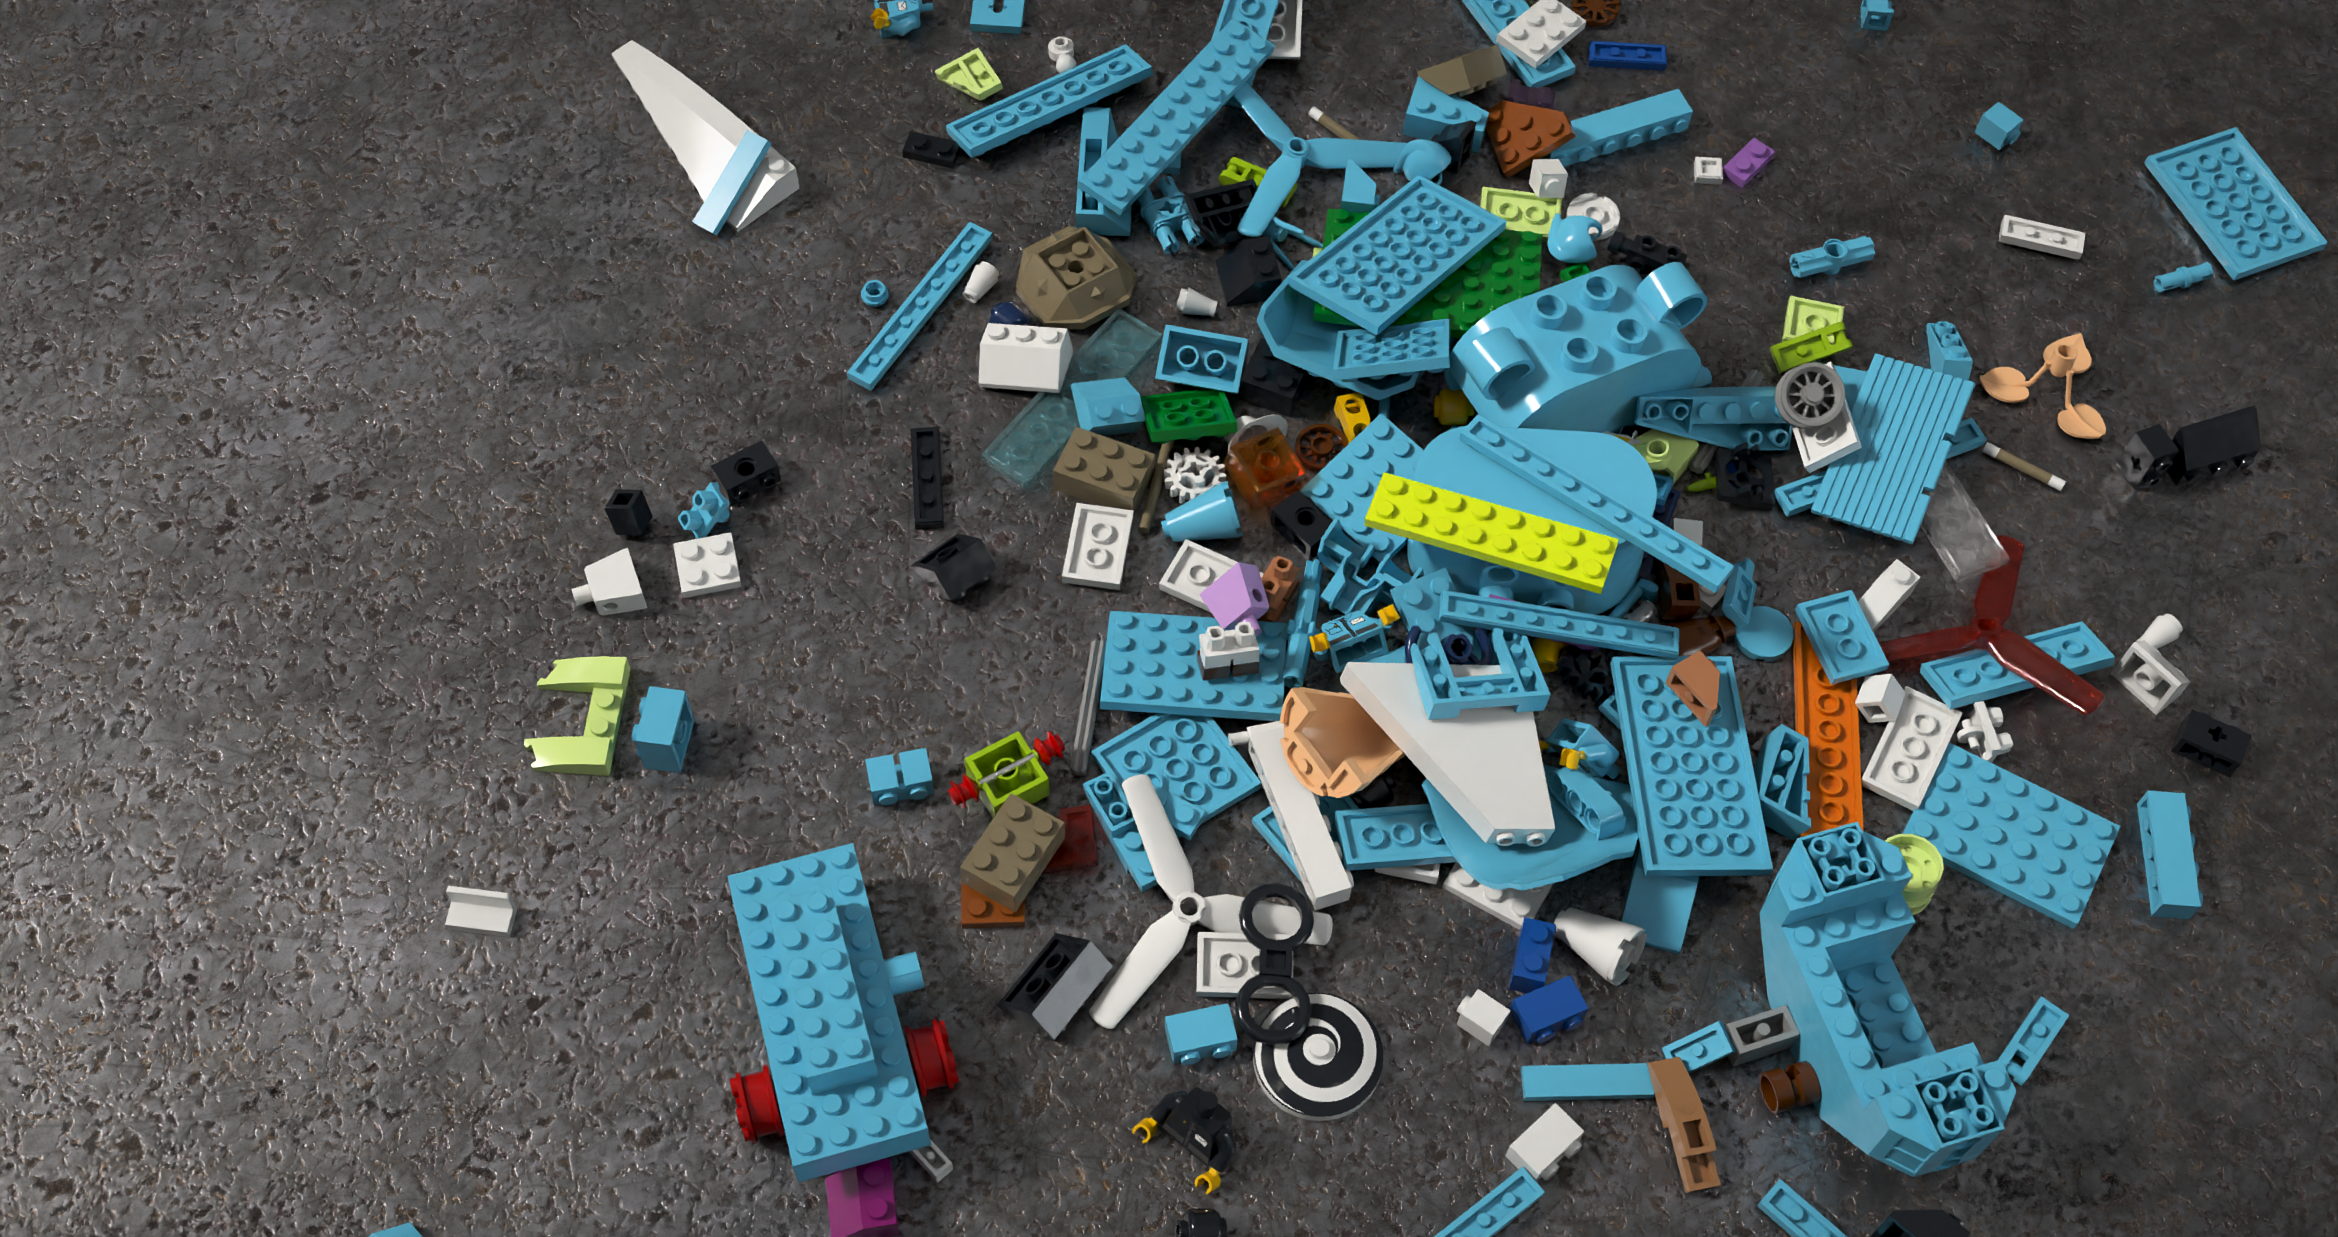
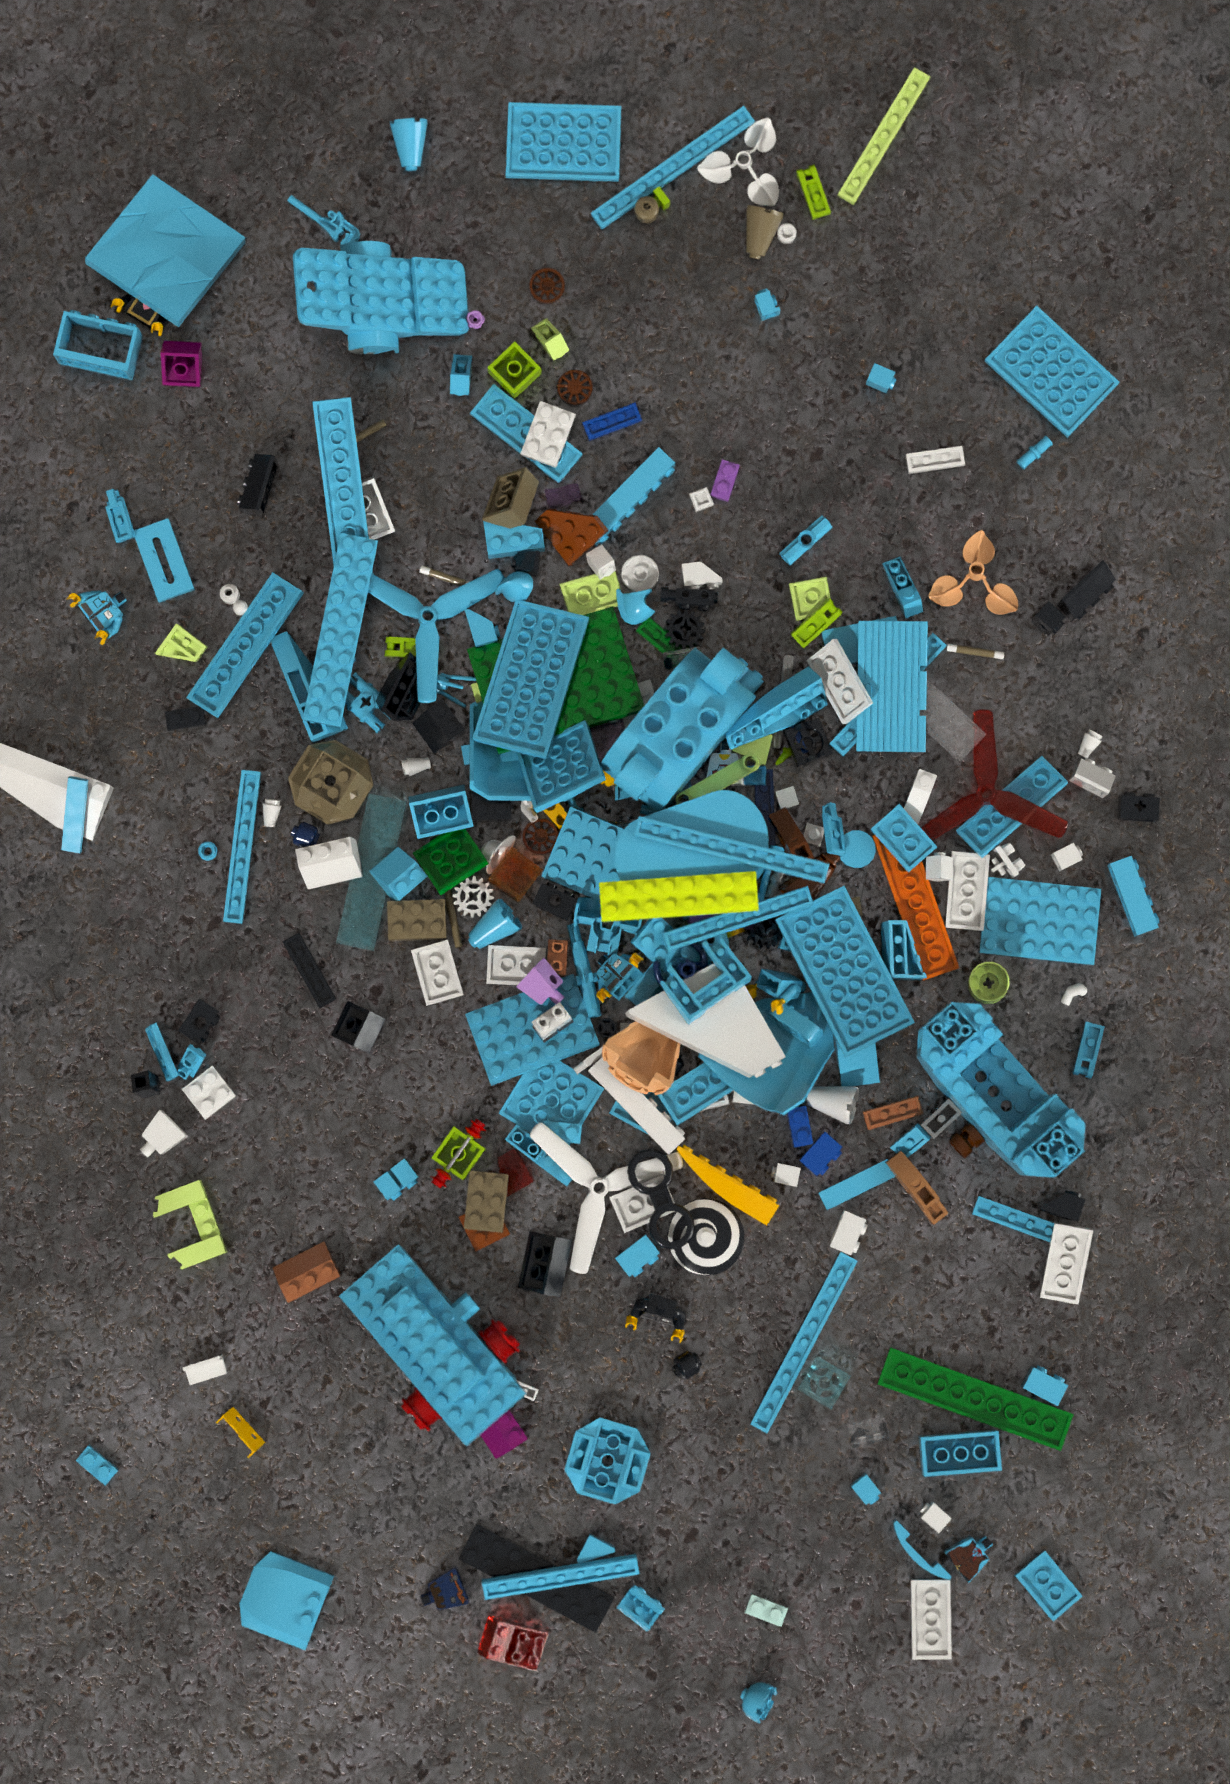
camera: 25 degrees left, 25 degrees up
medium azure brick [632,686,695,773] -> none
light grey axle [1070,640,1106,776] -> none
nougat slope [1666,651,1720,727] -> none
light grey wheel [1775,362,1845,428] -> none
none -> medium azure plate [76,1445,119,1486]
none -> medium azure tile [145,1023,179,1082]
none -> yellow piece [216,1407,266,1458]
none -> nougat slope [273,1241,342,1303]
none -> white arm [521,801,538,823]
none -> yellow wedge [676,1144,779,1225]
none -> white slope [681,562,722,590]
none -> nougat tile [862,1096,923,1130]
none -> white brick [1051,843,1083,872]
none -> white arm [1060,983,1087,1006]

